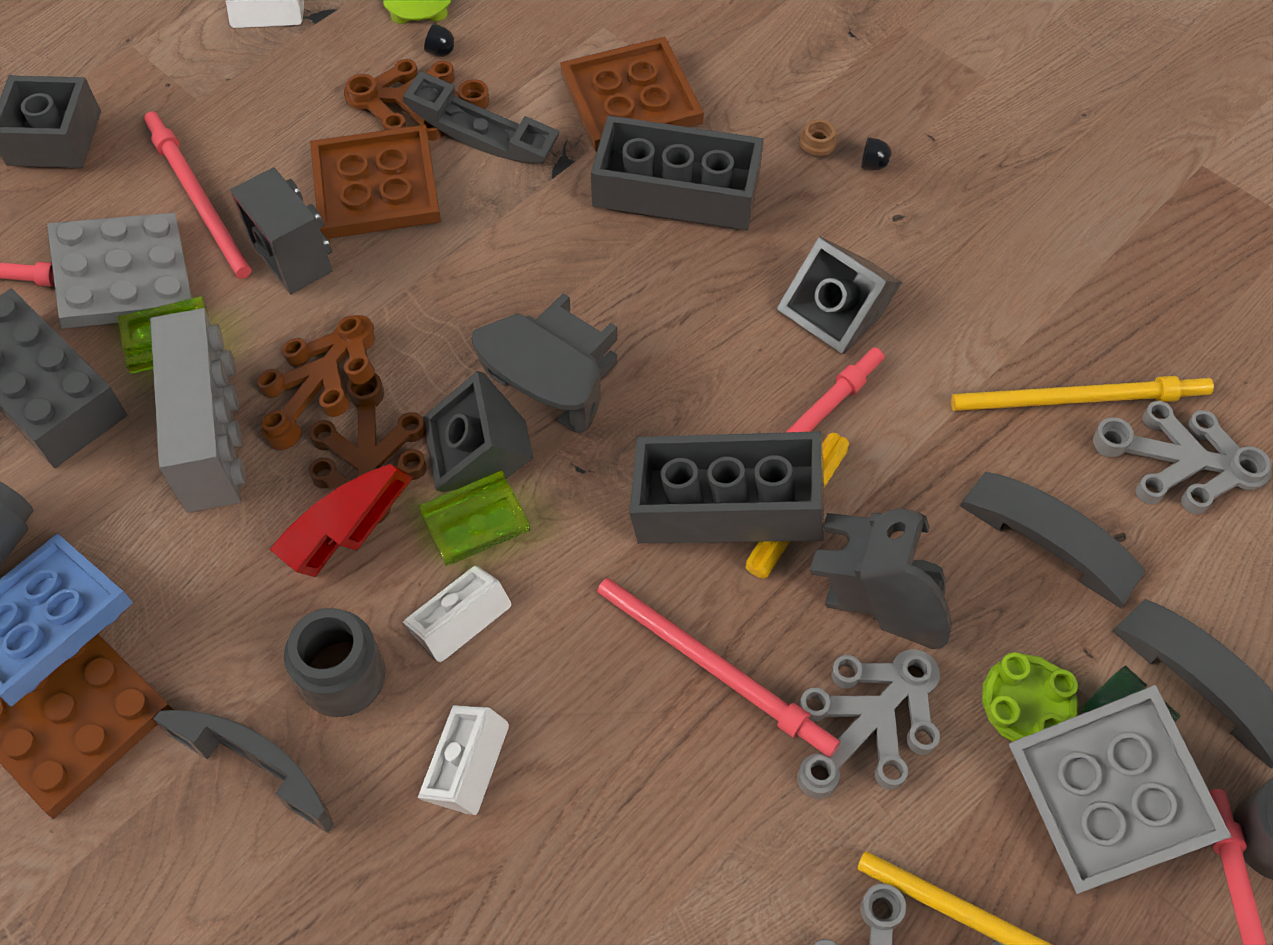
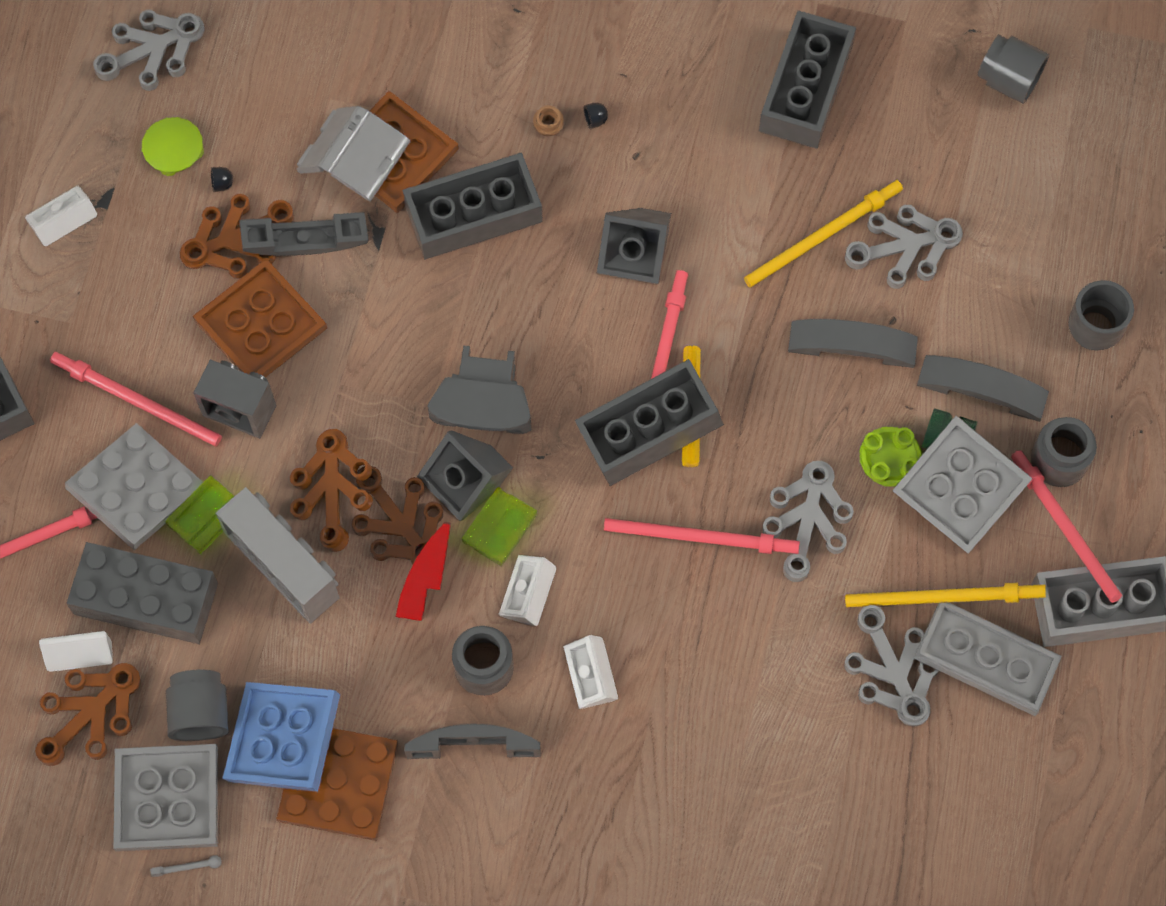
camera: 30 degrees left, 10 degrees up
dark grey piece [810,508,952,649] -> none
none -> light grey piece [296,106,410,202]
none -> dark grey brick [759,10,857,149]

